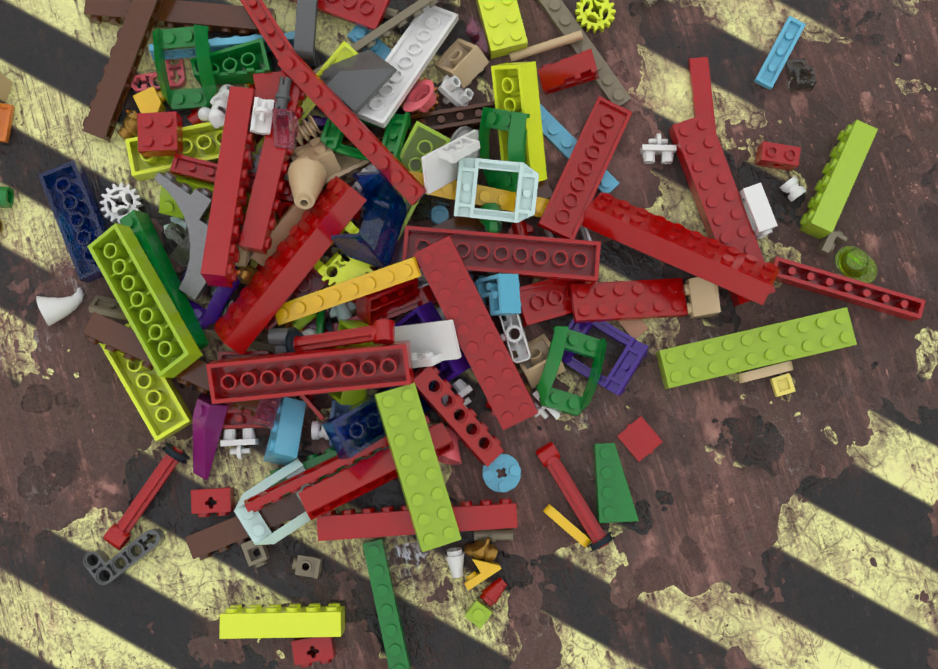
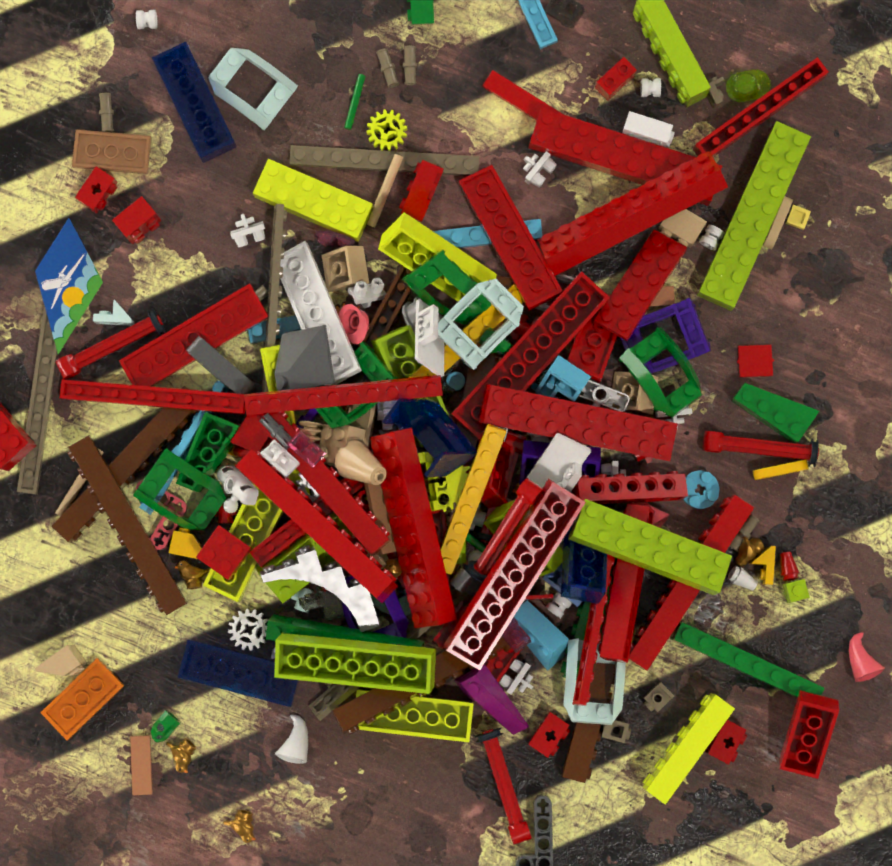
camera: 50 degrees left, 0 degrees up
none -> white wheel [699,225,725,251]

